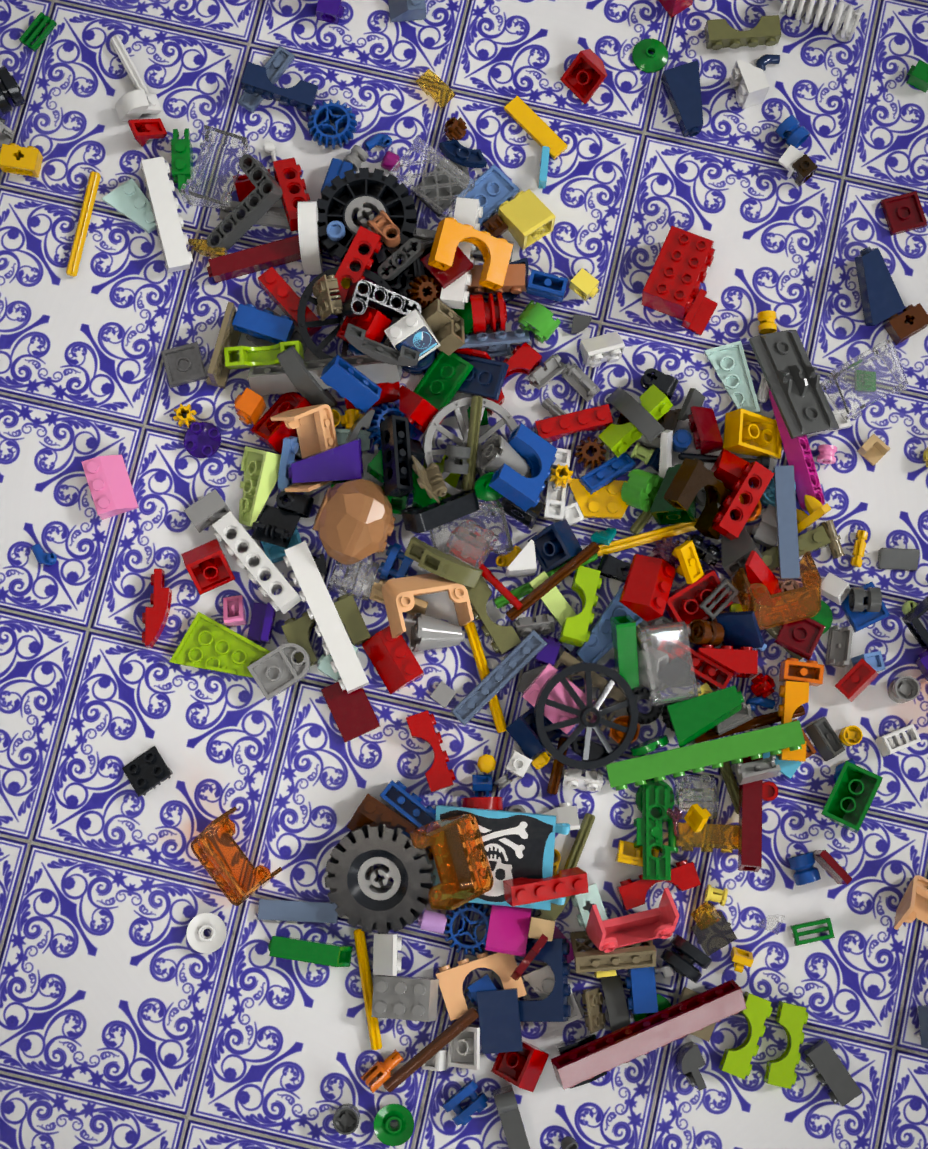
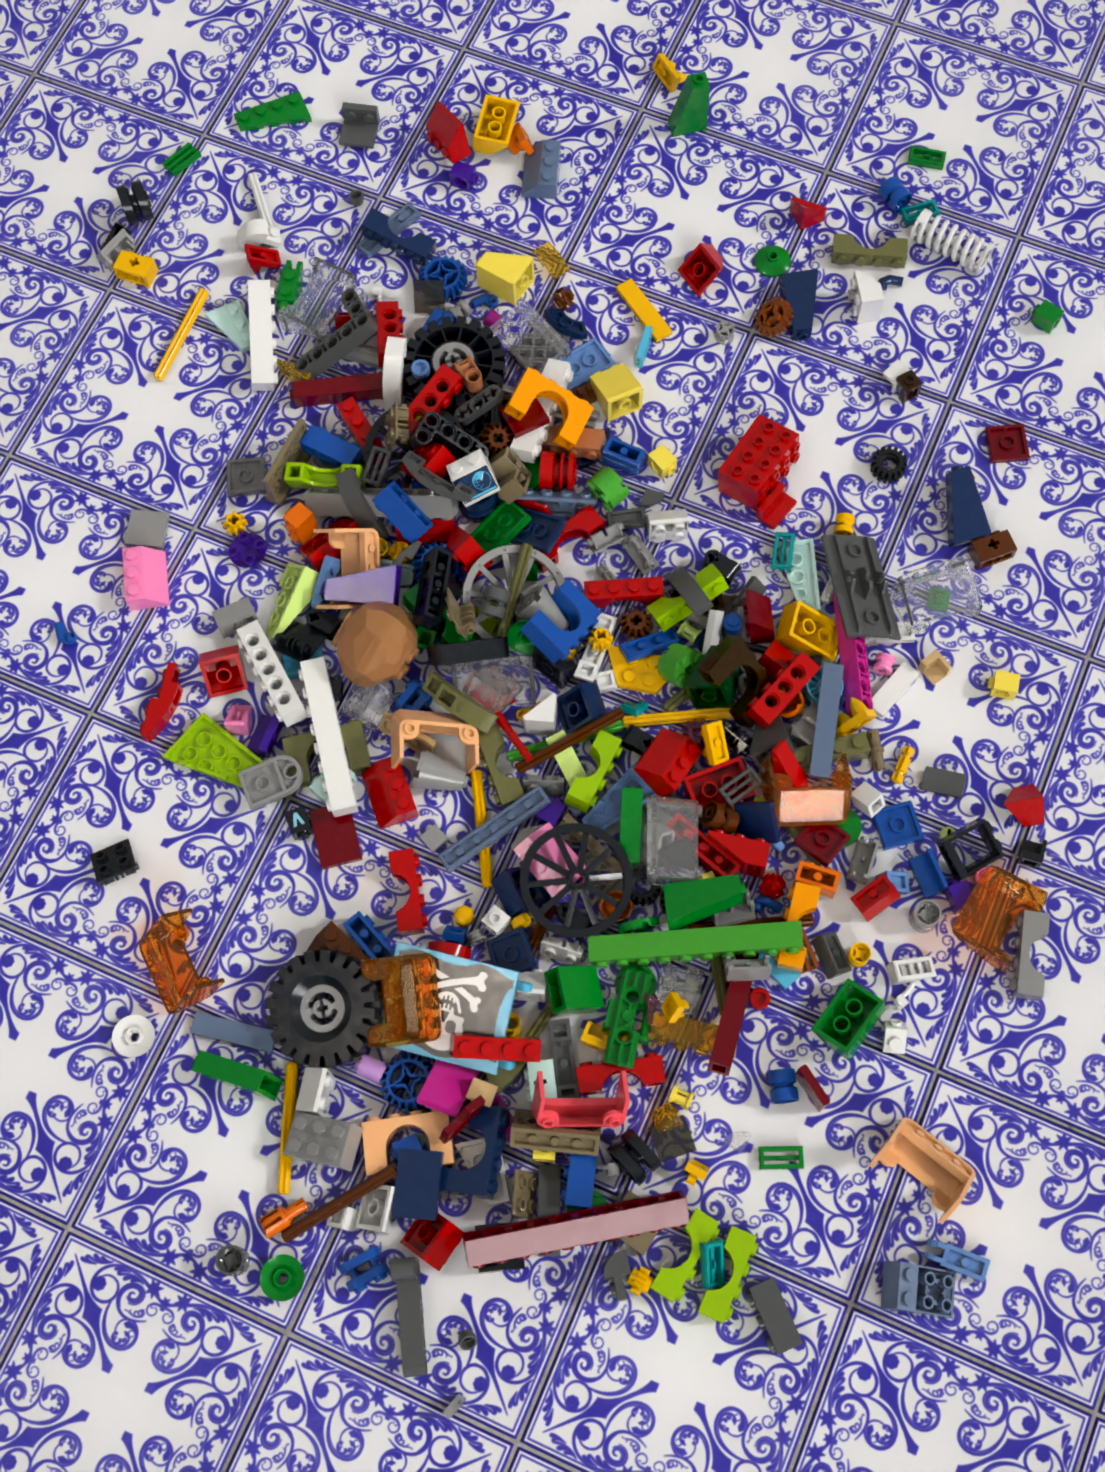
camera: 20 degrees right, 10 degrees down
blue wheel [775,115,810,148] -> none
dark grey wheel [849,587,882,612] -> none
none -> light grey tile [124,509,170,550]
none -> black brick [284,806,314,841]
none -> dark grey hinge [349,190,364,206]
none -> dark grey tile [361,445,392,488]
none -> clear smoke piece [413,278,445,315]
none -> light yellow slope [475,251,535,306]
none -> dark blue tile [486,927,538,973]
none -> green brick [544,966,604,1014]
none -> dark grey slope [548,1018,580,1098]
none -> dark grey tile [606,507,647,530]
none -> yellow gear [626,1266,654,1296]
none -> teal tile [700,1238,725,1289]
none -> light grey wheel [715,321,735,345]
none -> dark orange gear [754,296,794,338]
none -> teal tile [771,532,796,572]
none -> black tyre [870,446,907,484]
none -> white tile [872,661,920,718]
none -> white bracket [882,1019,908,1054]
none -> white hand [894,982,916,1010]
none -> blue panel [908,848,948,899]

